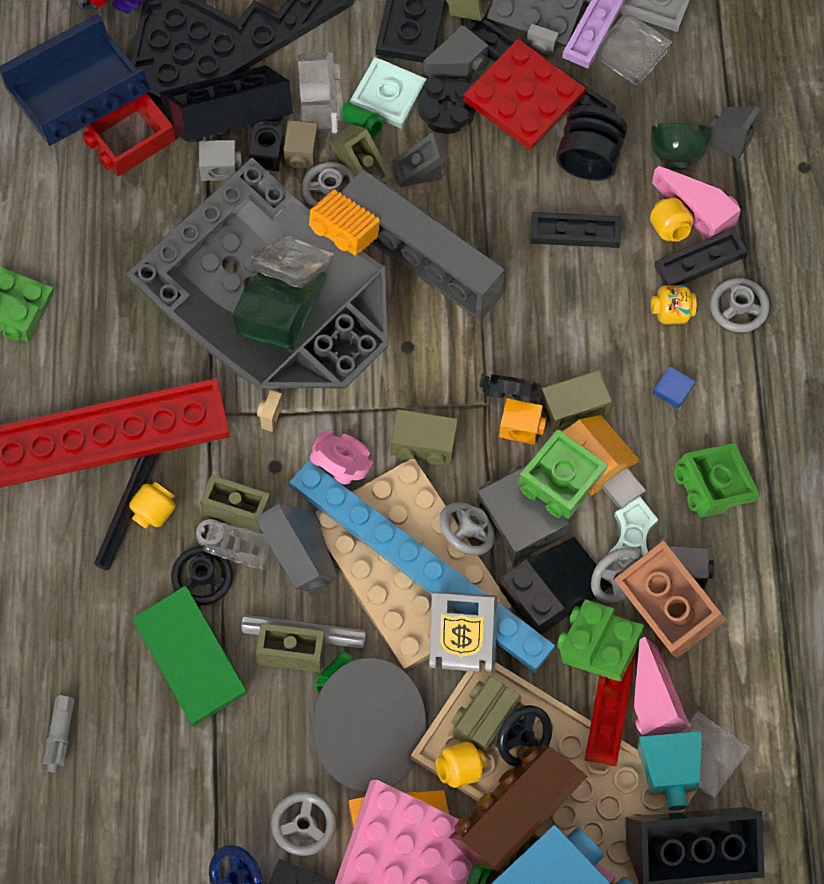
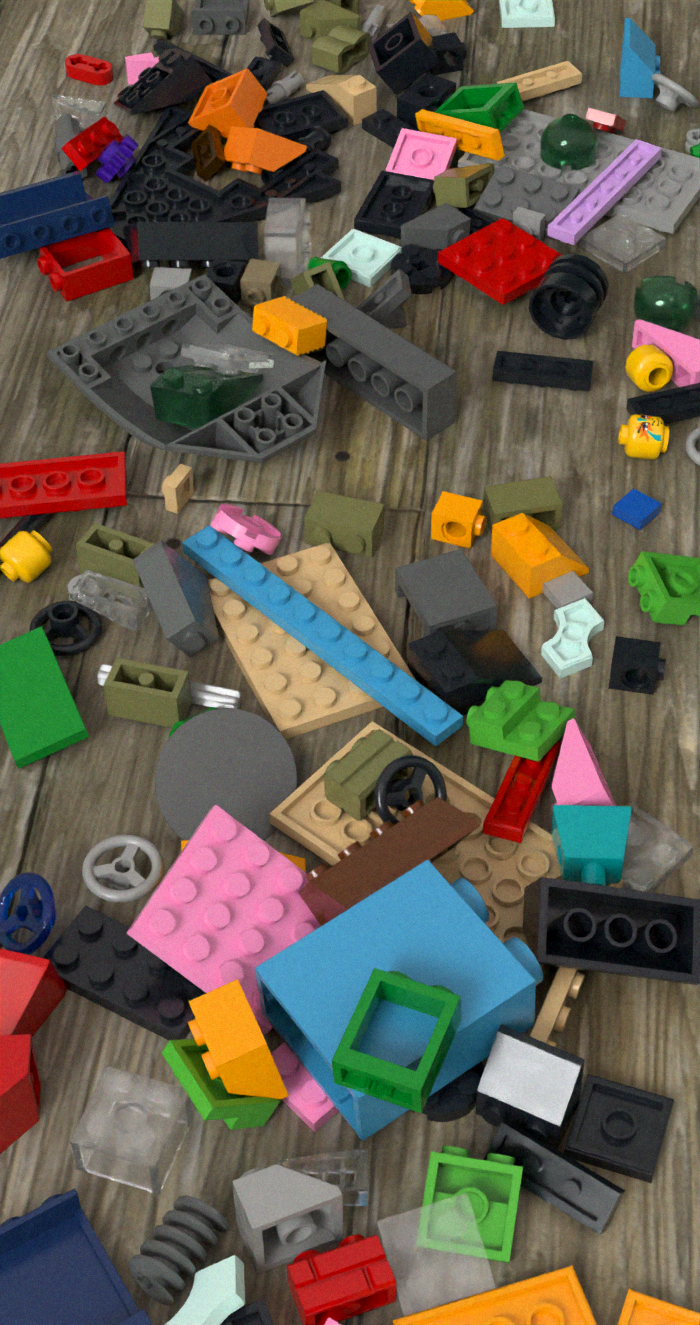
camera: 10 degrees right, 20 degrees down
light grey container [429,591,498,673] -> none
yellow head [436,741,486,788] -> none
light grey piece [439,502,495,555] -> none
black plate [479,374,542,403] -> none
bright green plate [518,429,608,520] -> none
light grey piece [591,548,643,603] -> none
nougat slope [614,540,726,659] -> none

